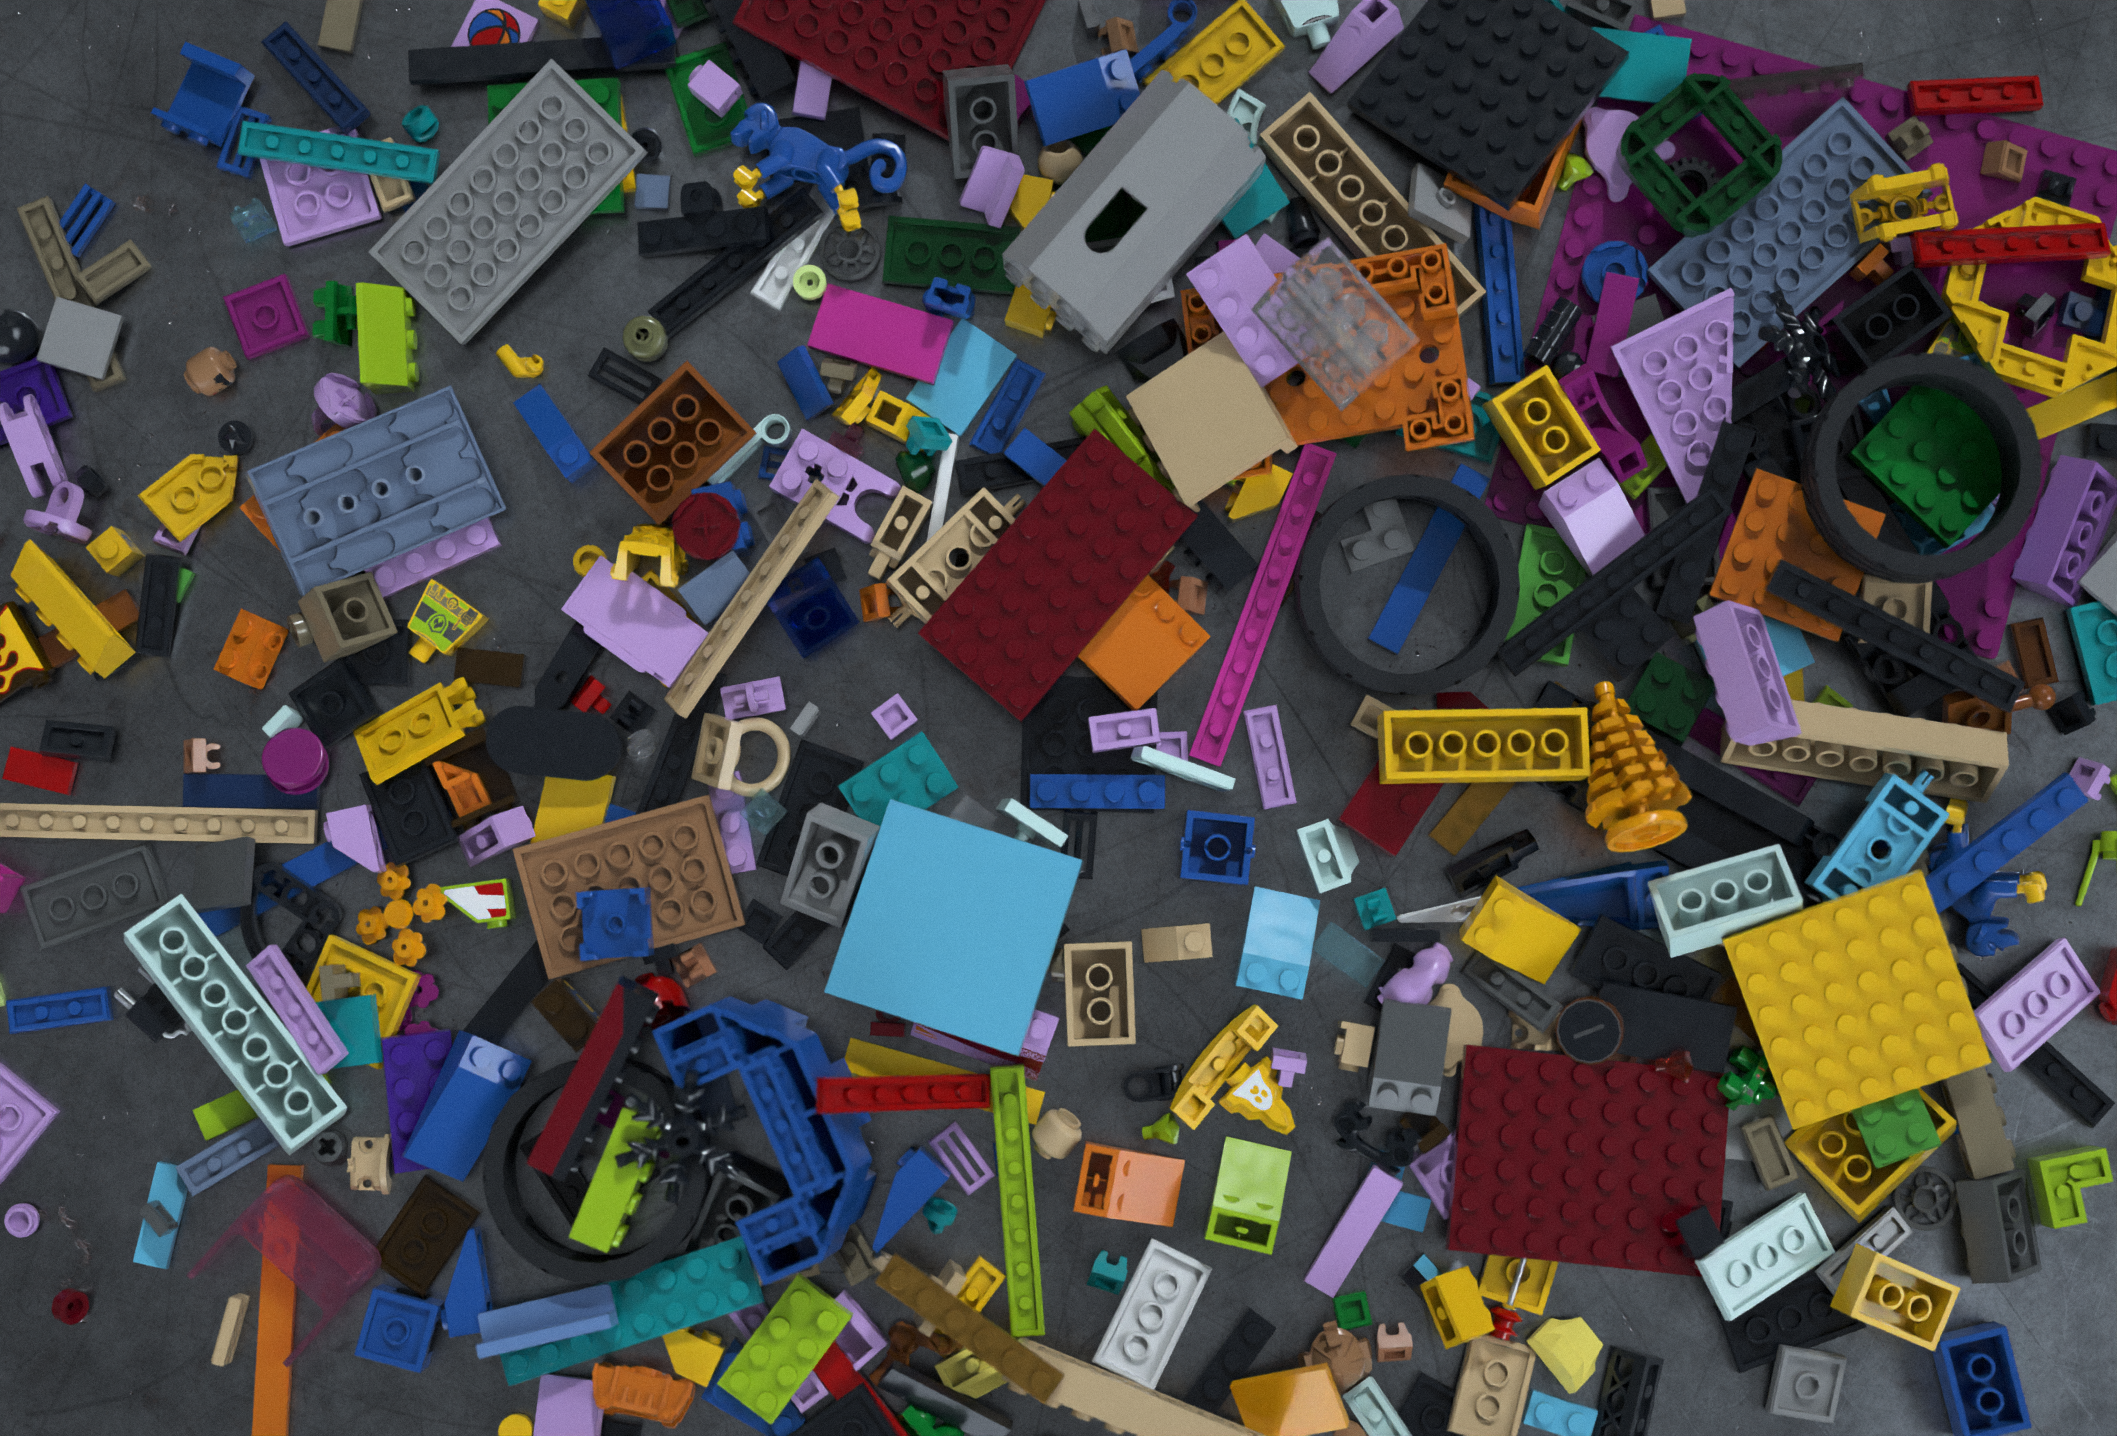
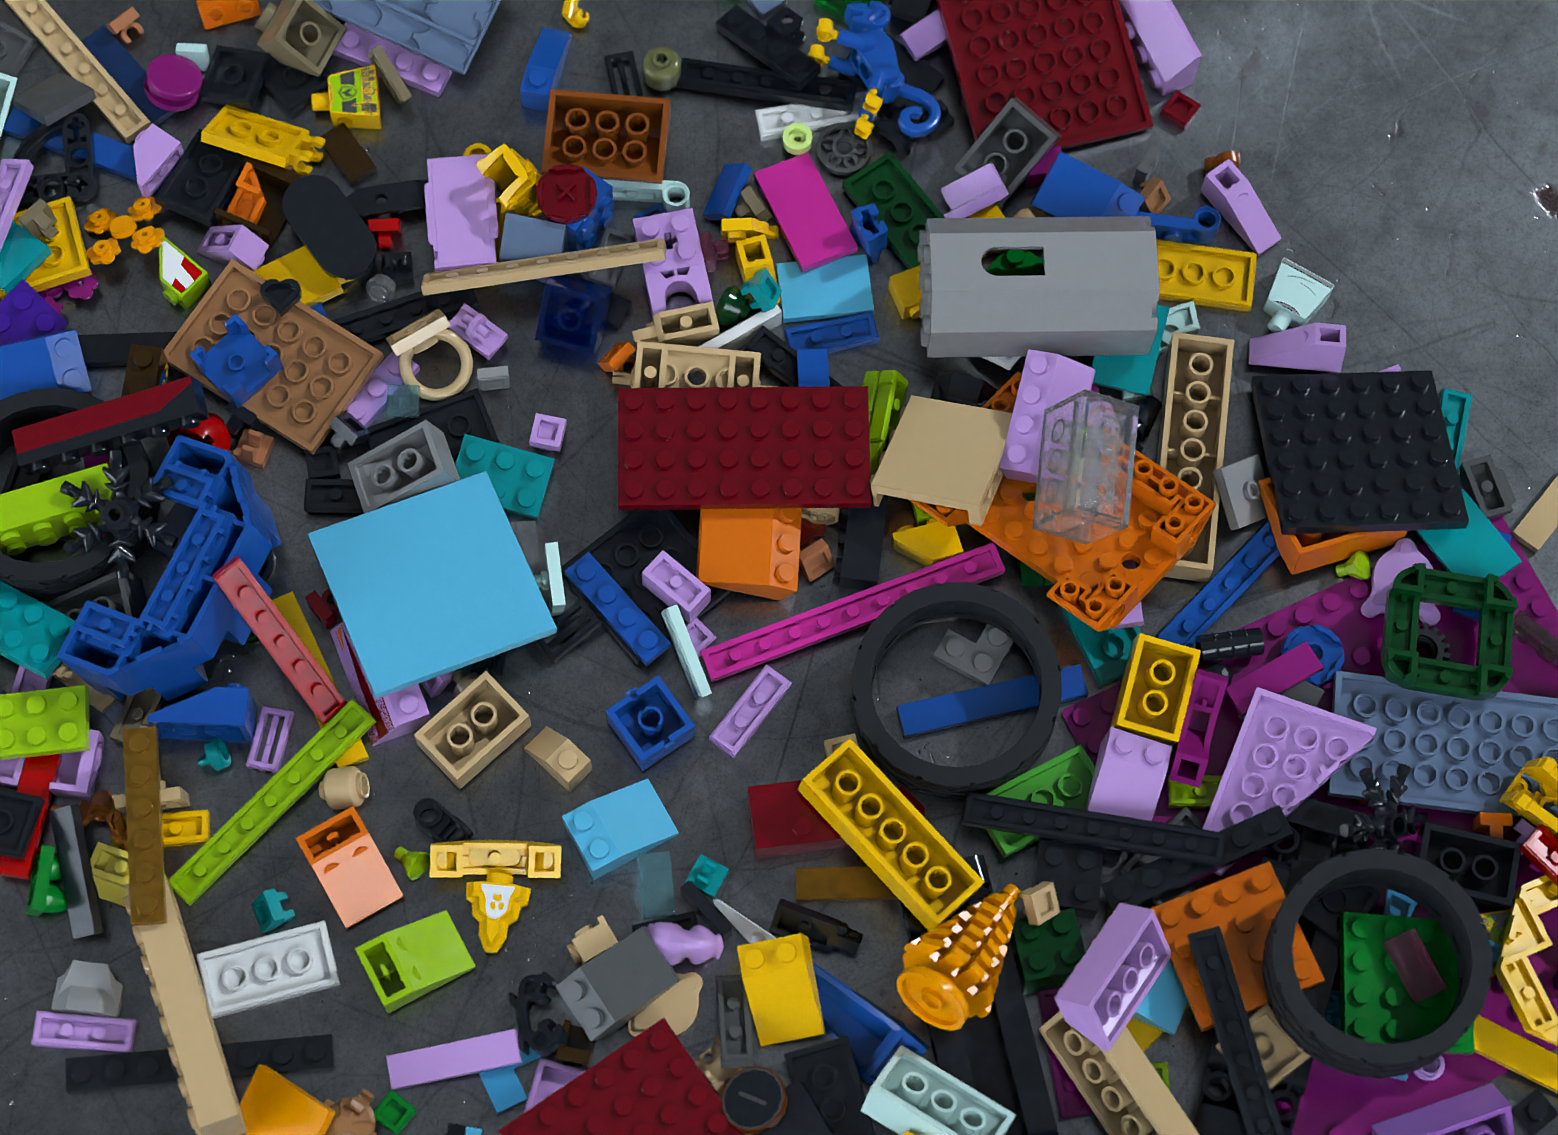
camera: 45 degrees right, 15 degrees down
lavender tile [1270,1047,1307,1088] -> none
light aqua slope [1296,819,1360,894] -> none
none -> black tile [260,279,302,317]
none -> black tile [329,413,372,451]
none -> dark tan tile [367,45,412,105]
none -> tan tile [1018,881,1060,925]
none -> clear pink tile [1383,928,1447,1004]

